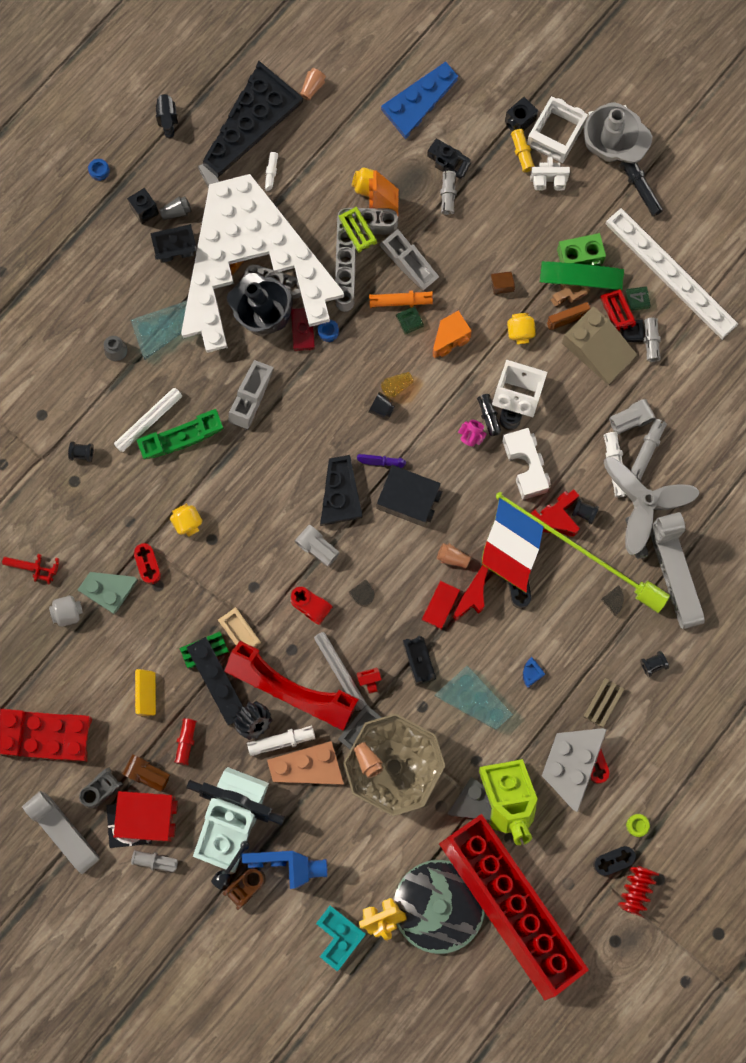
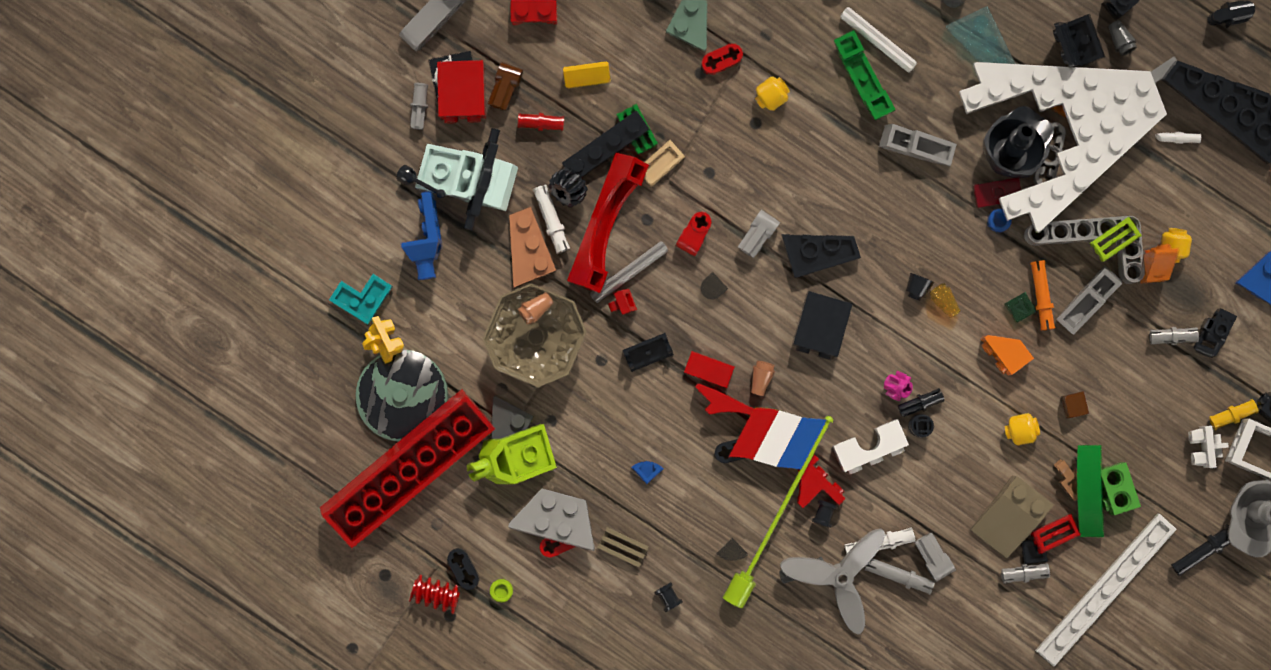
camera: 85 degrees right, 10 degrees up
dark grey piece [79,767,124,809] -> none
reddish brown piece [222,868,266,910] -> none
dark grey plate [338,705,382,750] -> none
dark purple piece [357,454,406,468] -> none
clear light blue wing [435,666,513,730] -> none
white window [492,360,547,417] -> none
dark orange tile [547,302,591,330] -> none
clear green tile [625,286,651,311] -> none
light grey beam [650,512,705,629] -> none

